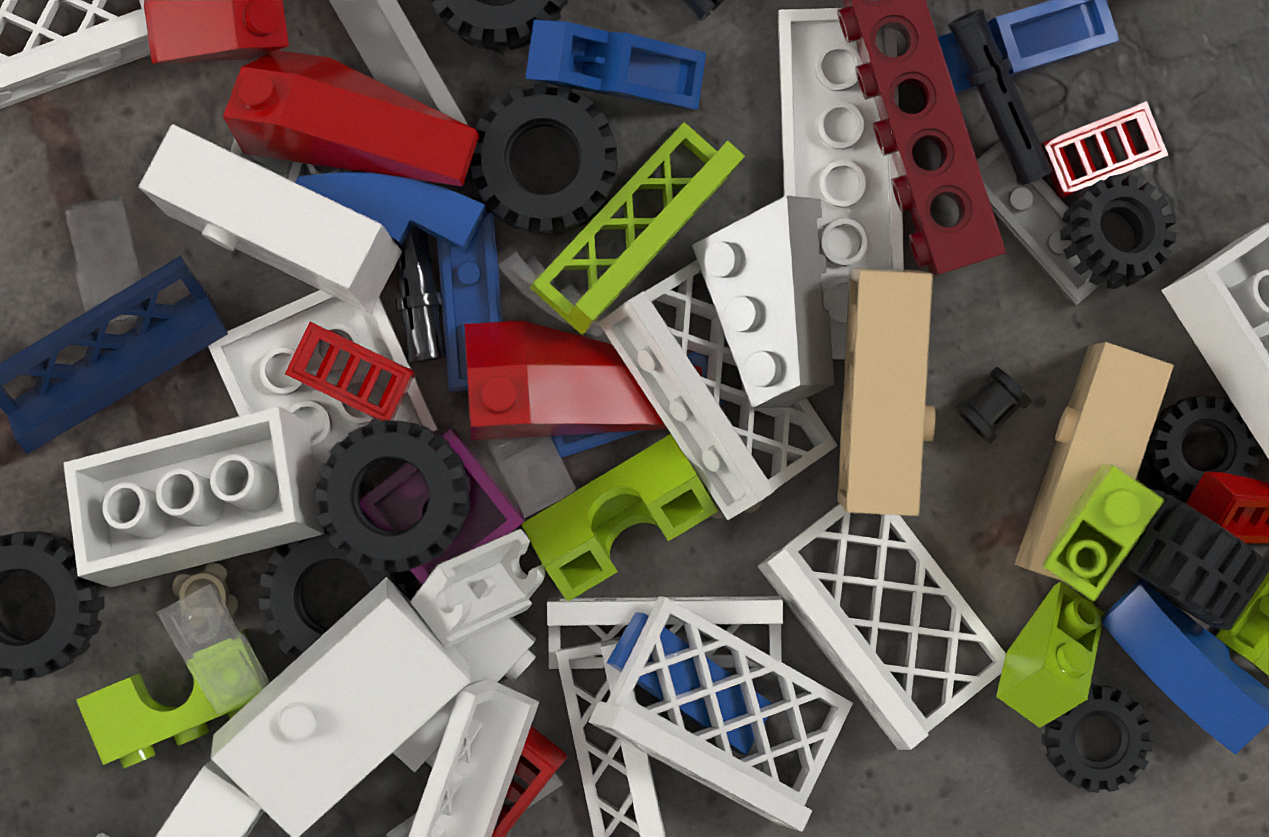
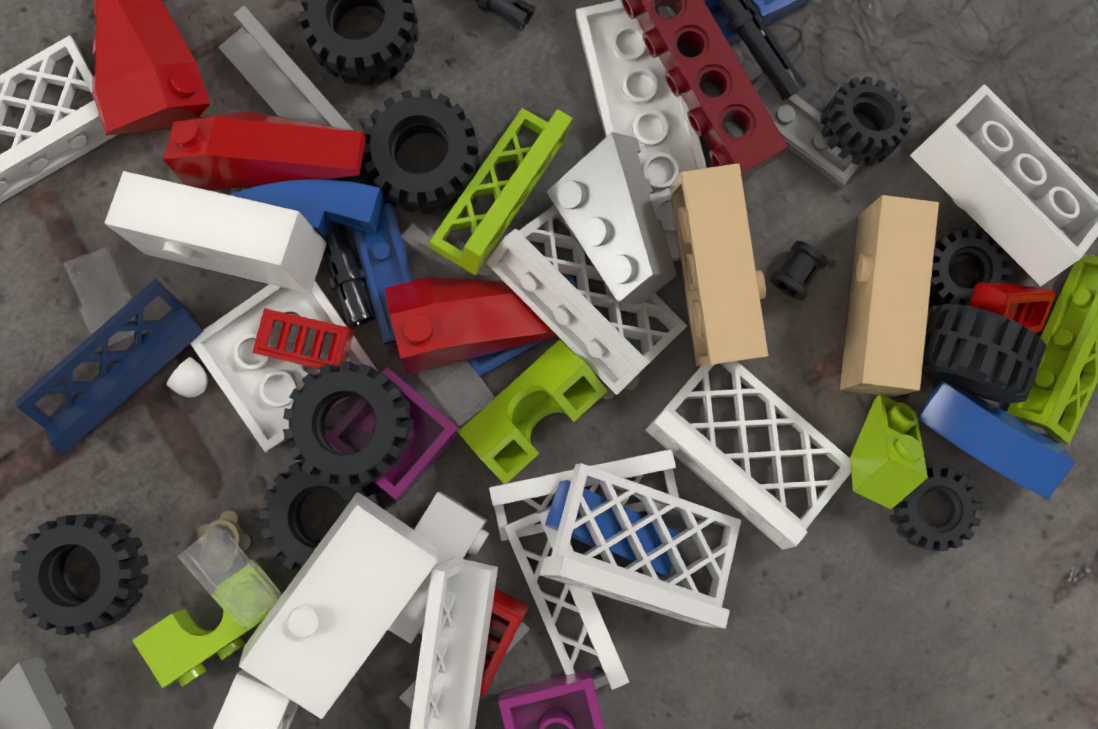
camera: 10 degrees left, 5 degrees down
white brick [64,406,324,588] -> none
white hinge [411,529,545,648] -> none
blue slope [525,20,706,110] -> none
slope [1041,101,1168,199] -> none
lime slope [1042,464,1164,601] -> none
none -> white hinge [167,357,208,397]

